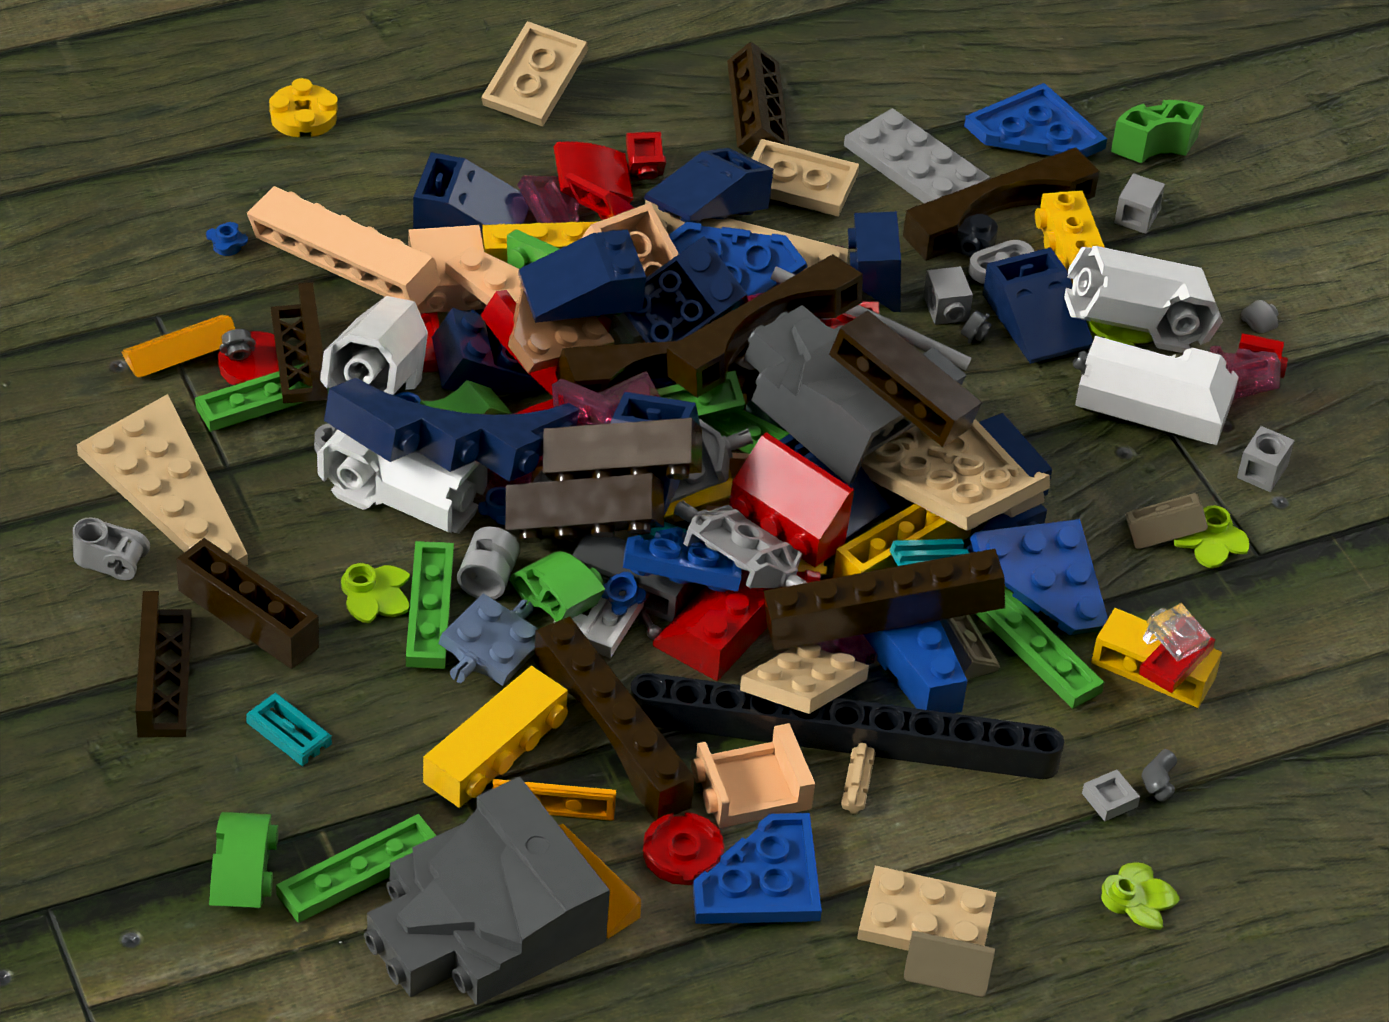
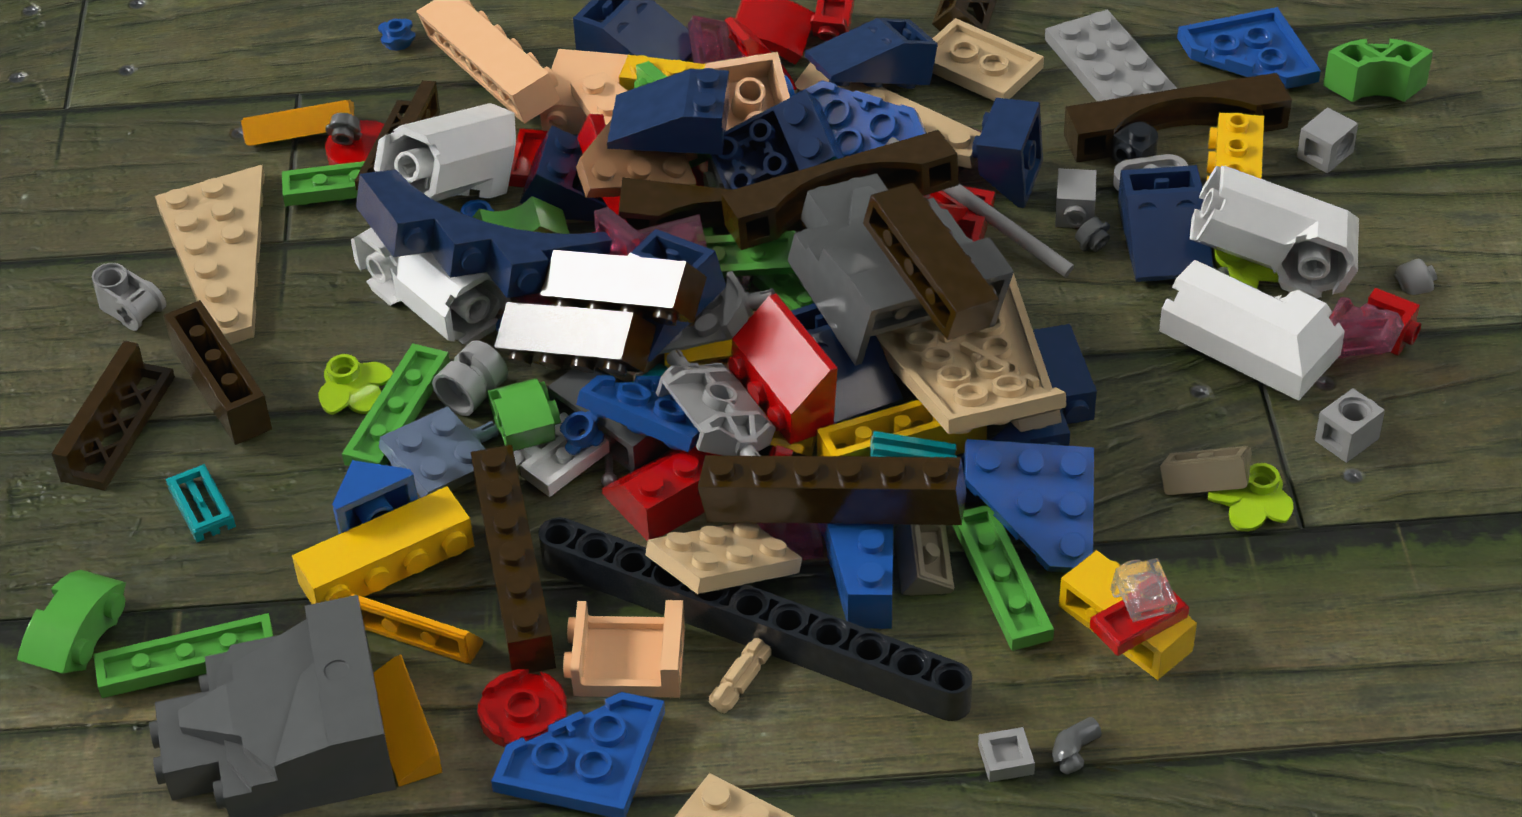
camera: 25 degrees right, 0 degrees up
none -> blue slope [332,460,418,534]

